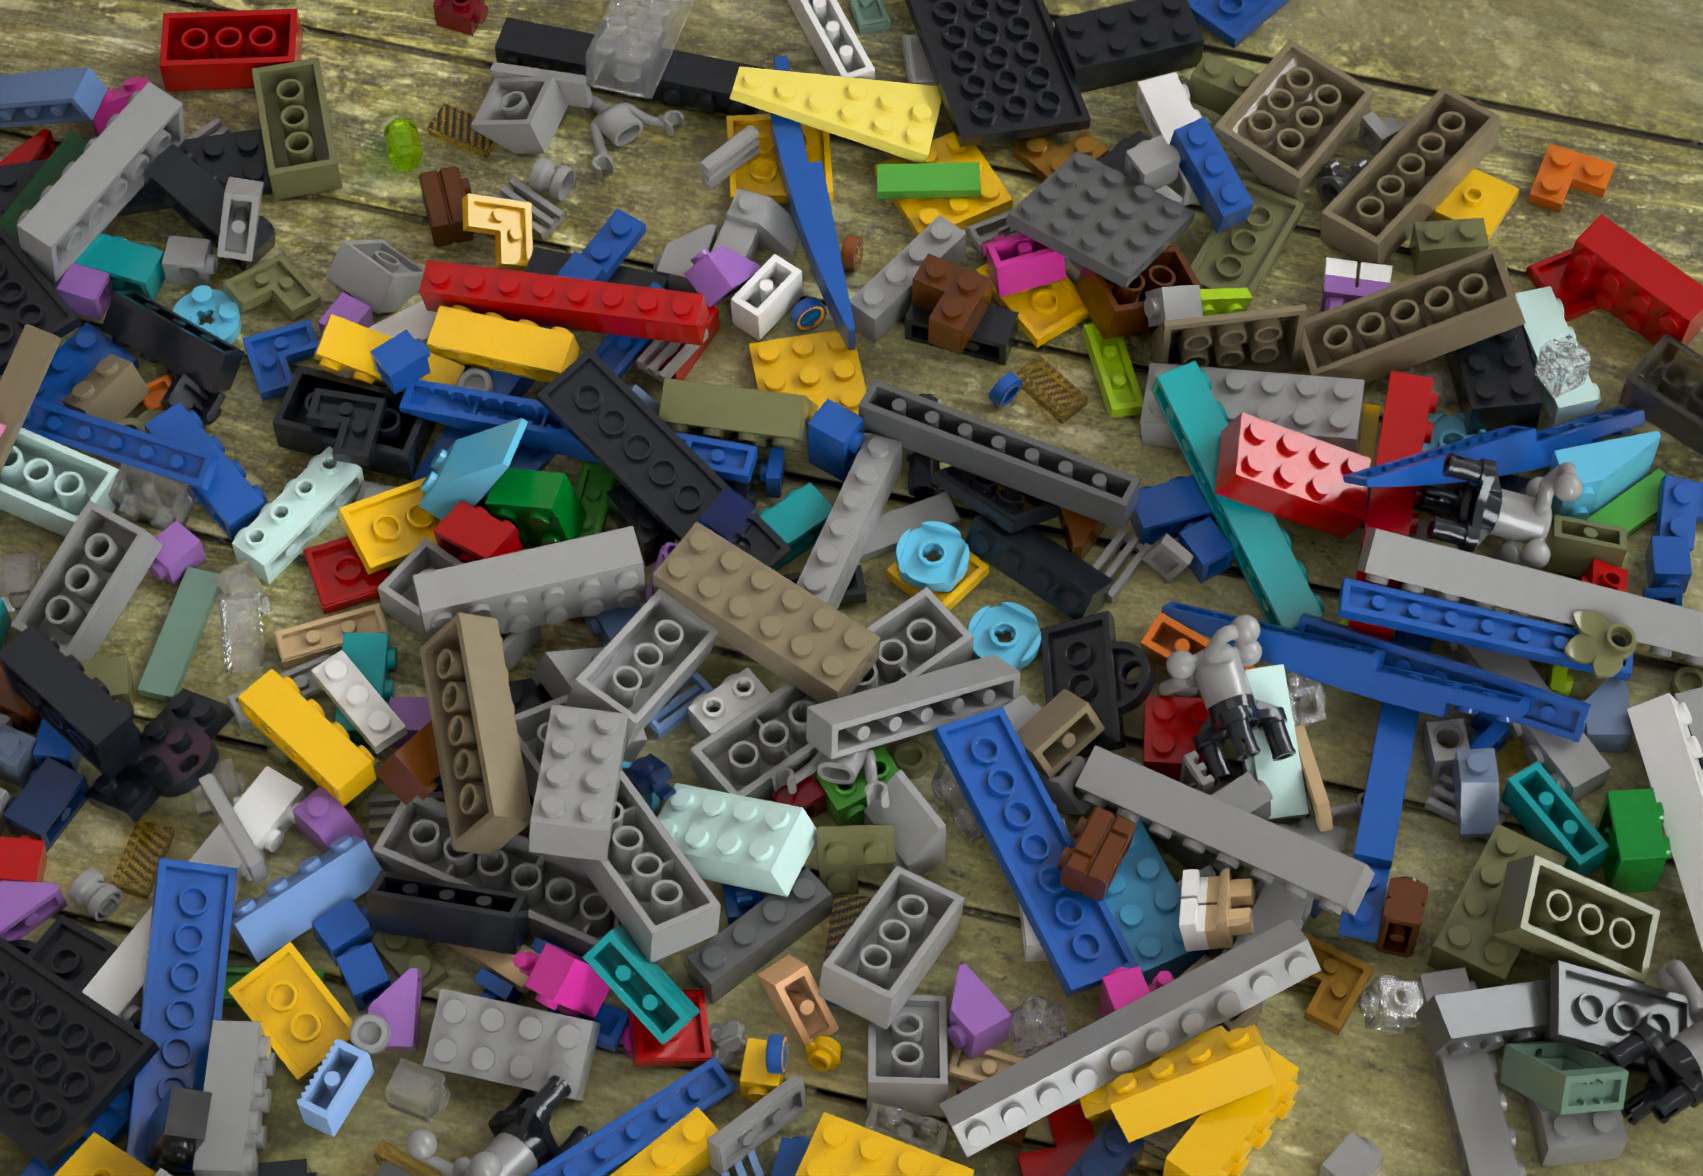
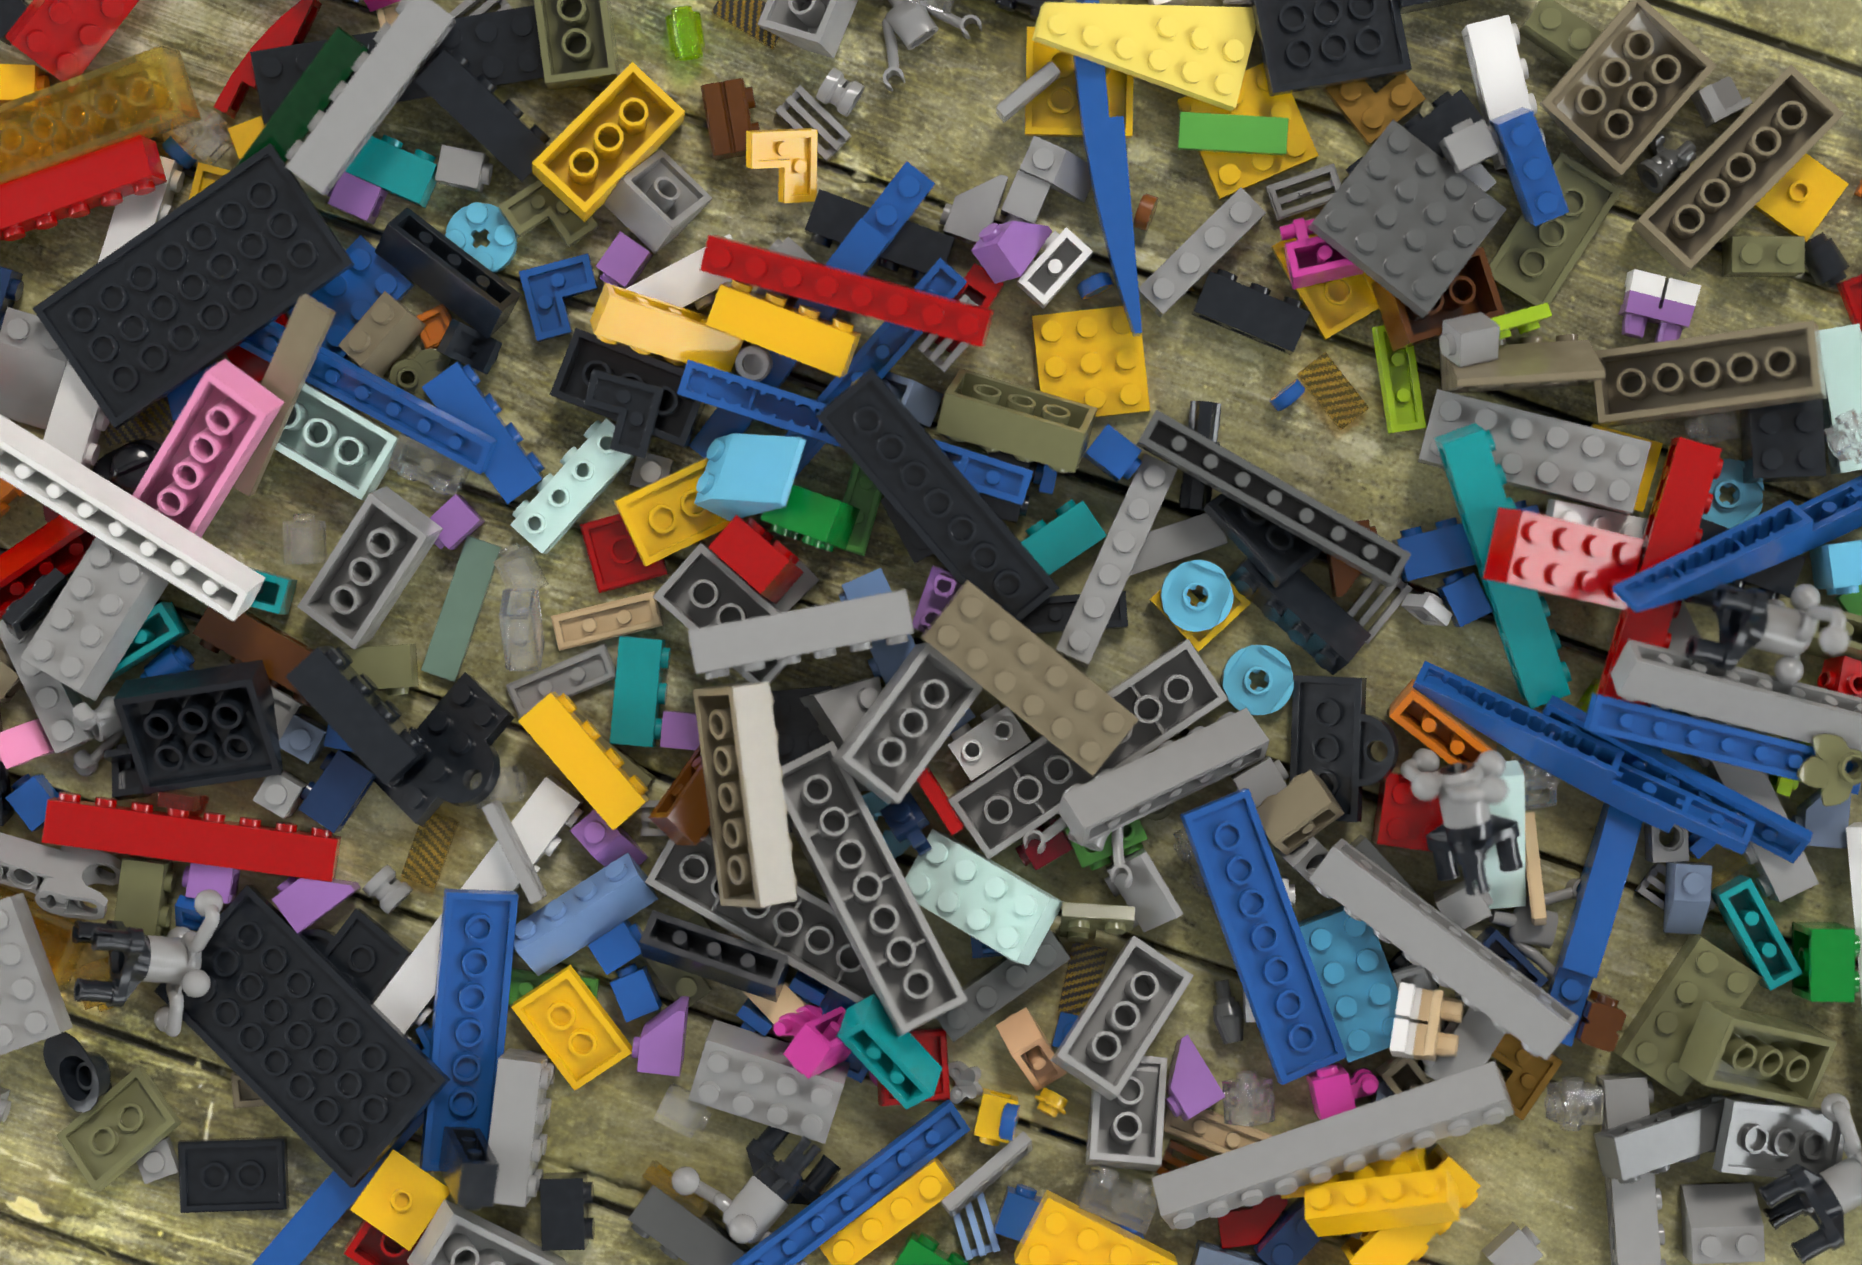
camera: 10 degrees right, 30 degrees up
light grey slope [217,177,264,262] -> none
light blue brick [297,1039,375,1137] -> none
white plate [311,650,408,754] -> none
light grey tile [350,1014,391,1055] -> none
blue brick [370,329,431,395] -> none
light grey brick [529,704,628,862] -> none
clear blue brick [699,486,756,545] -> none
reddish brown brick [912,253,992,355] -> none
reddish brown brick [1057,806,1137,902] -> none
light grey tile [1179,750,1215,796] -> none
sand green window [1500,1040,1629,1115] -> none
none -> yellow brick [532,62,685,222]
none -> red tile [916,765,963,835]
none -> dark grey piece [1213,979,1244,1044]
none -> black brick [1805,232,1850,288]

